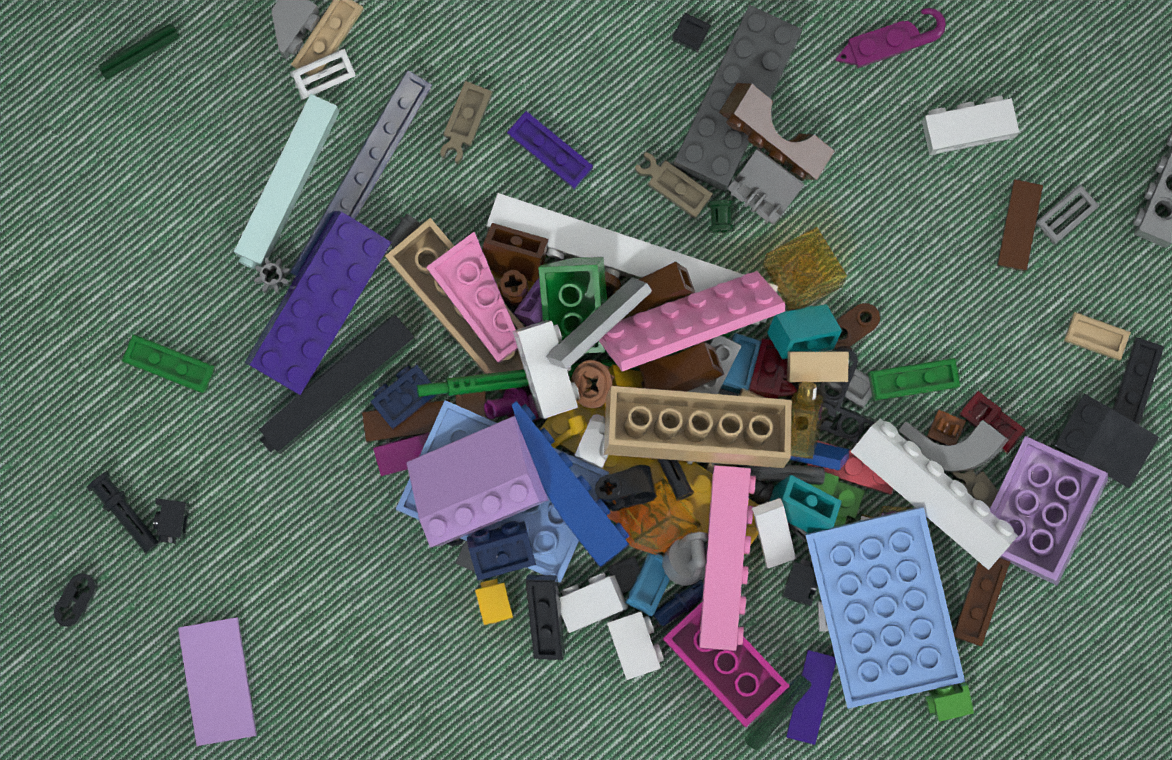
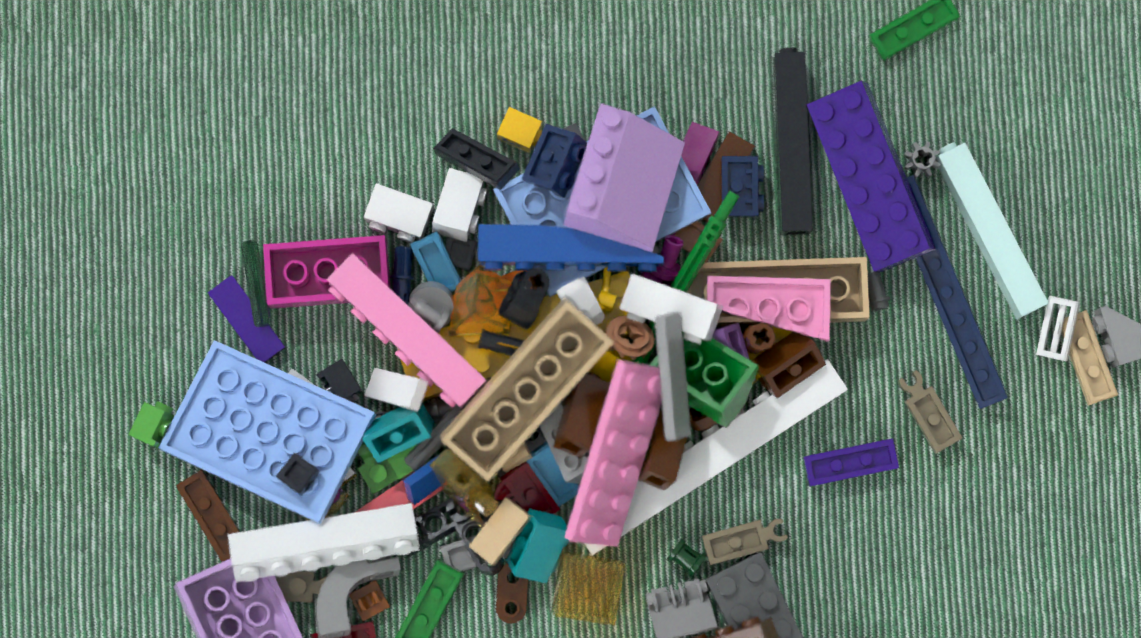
camera: 125 degrees right, 0 degrees up
none -> black tile [276,452,320,496]

